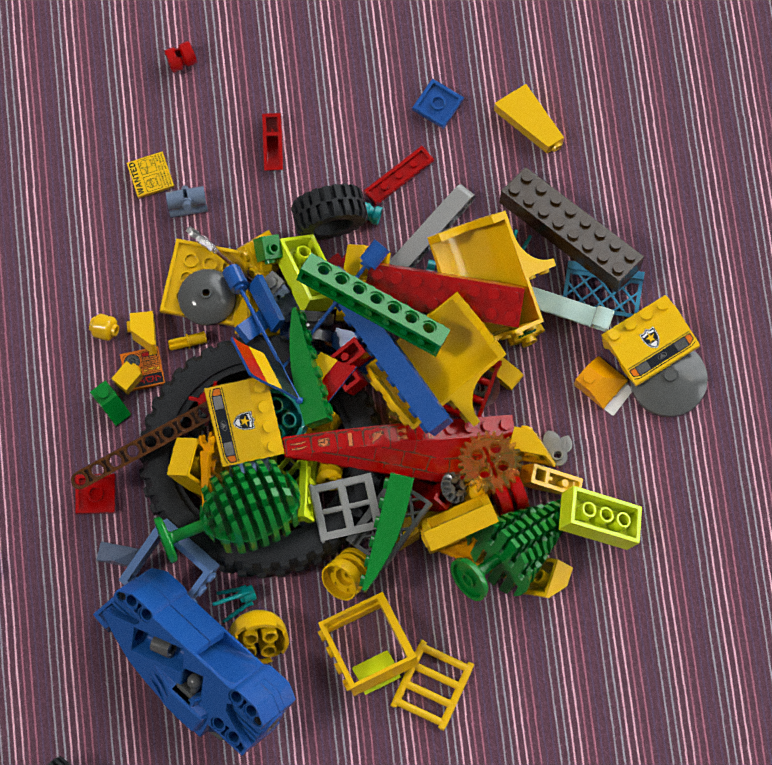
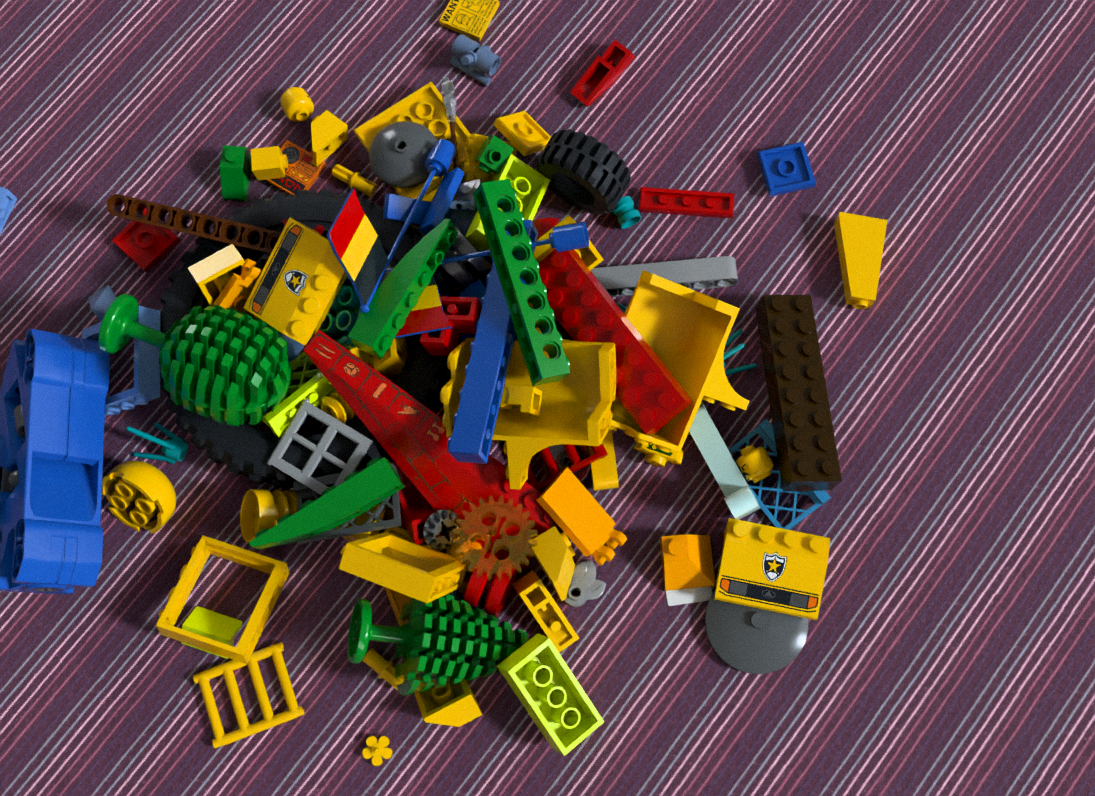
camera: 50 degrees right, 0 degrees up
none -> yellow axle [362,648,404,690]
none -> yellow plant [362,736,392,766]
none -> yellow tile [493,111,551,156]
none -> yellow leg [499,385,543,417]
none -> light orange tile [536,467,627,566]
none -> yellow head [736,444,774,483]

